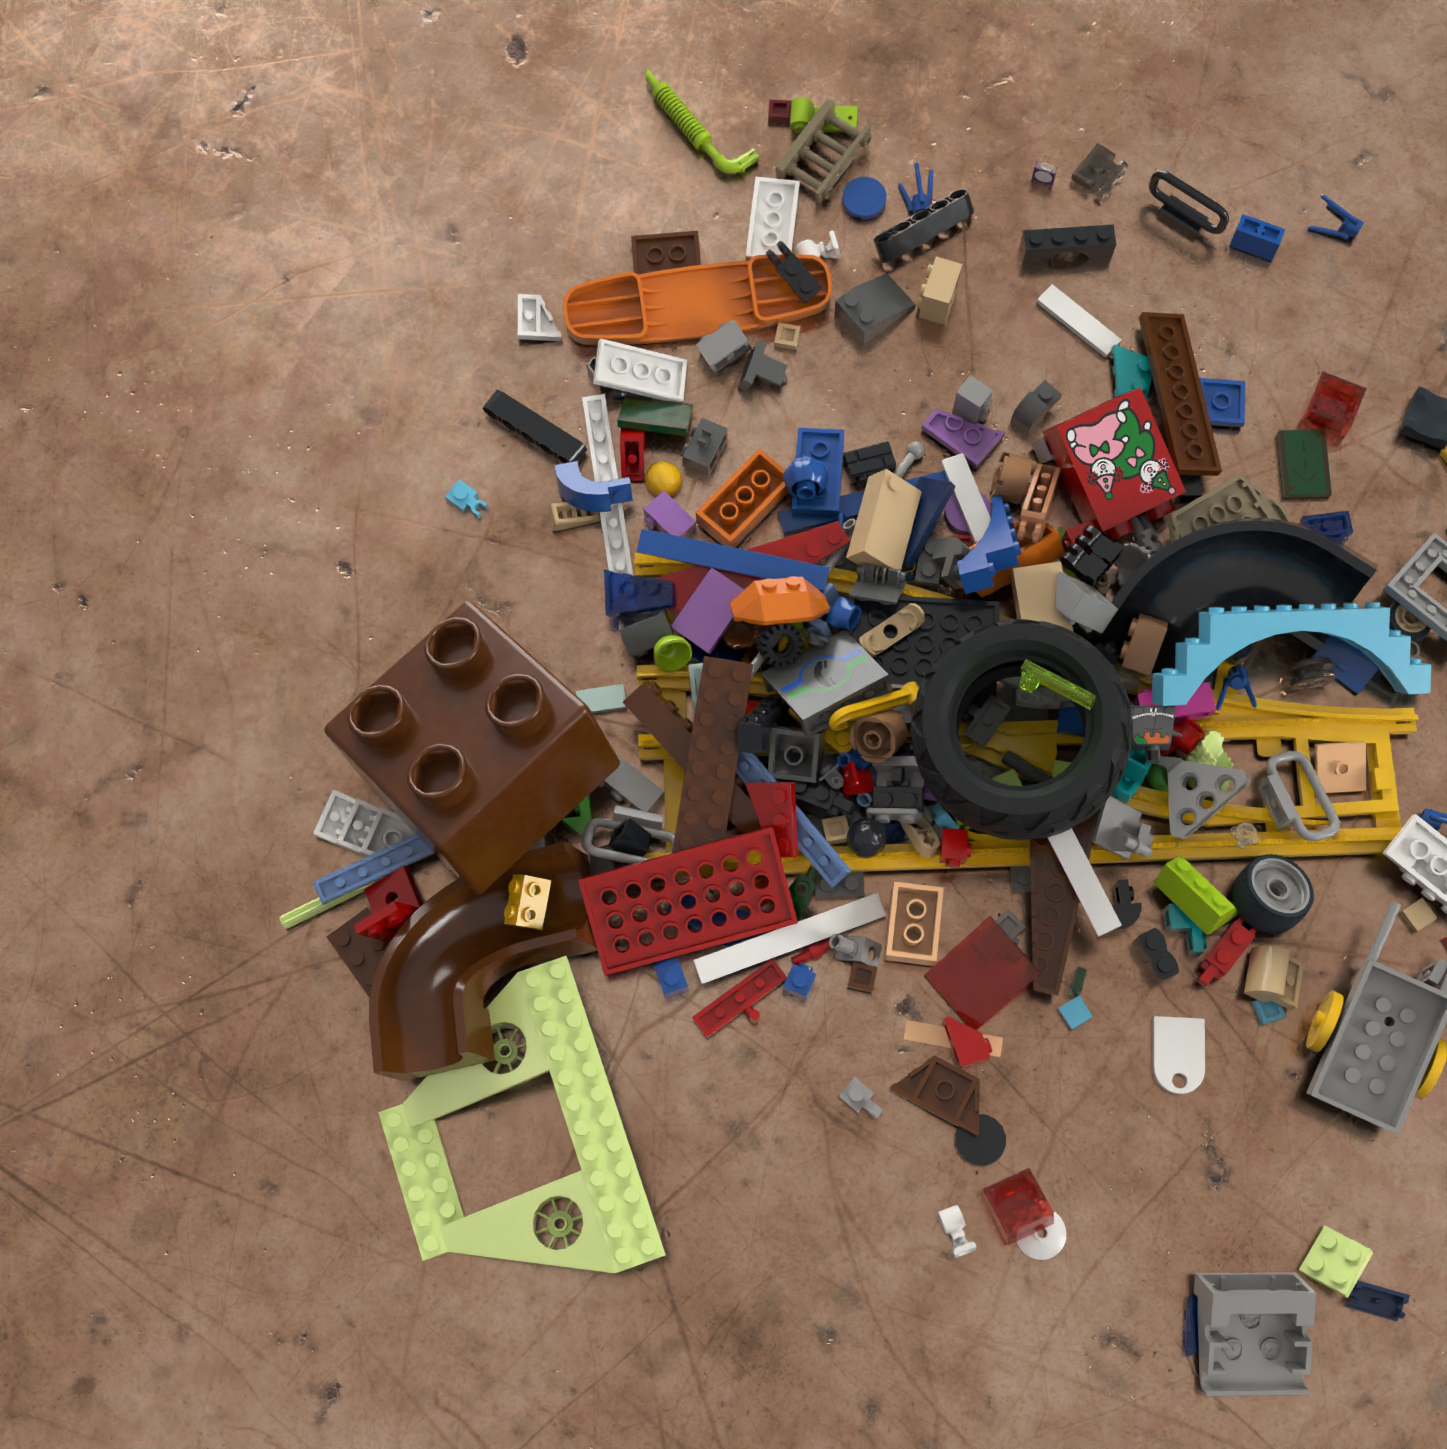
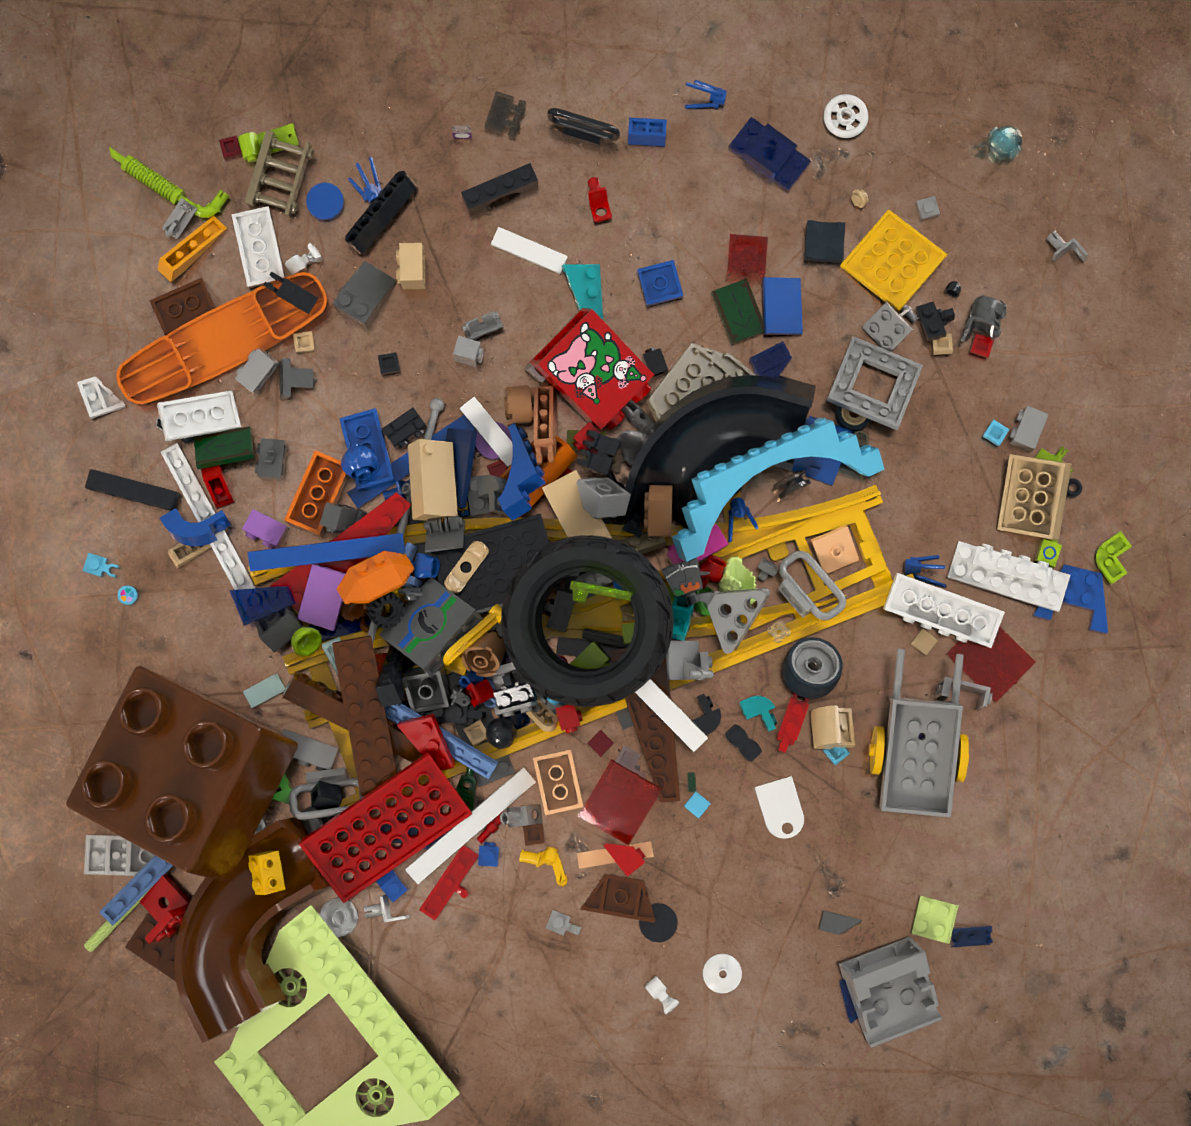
camera: 25 degrees left, 10 degrees up
yellow piece [645,461,682,497] -> none
medium lavender wing [921,409,1005,469] -> none
clear red container [983,1168,1054,1245] -> none
dark grey brick [1010,380,1062,436] -> none
reddish brown plate [1139,312,1222,476] -> none
lime slope [1154,855,1238,935] -> none
none -> medium azure tile [118,585,138,605]
none -> light orange slope [157,216,227,282]
none -> light grey hinge [162,198,197,239]
none -> white tile [319,898,359,937]
none -> dark grey hinge [320,502,367,533]
none -> white bracket [364,895,410,923]
none -> black plate [378,352,400,375]
none -> light grey hinge [462,311,504,340]
none -> yellow pin [519,847,568,887]
none -> red bracket [587,177,612,222]
none -> dark red tile [587,729,614,757]
none -> clear blue brick [728,117,811,192]
none -> light grey tile [758,557,779,581]
none -> blue tile [762,277,803,335]
none -> dark grey slope [819,911,862,935]

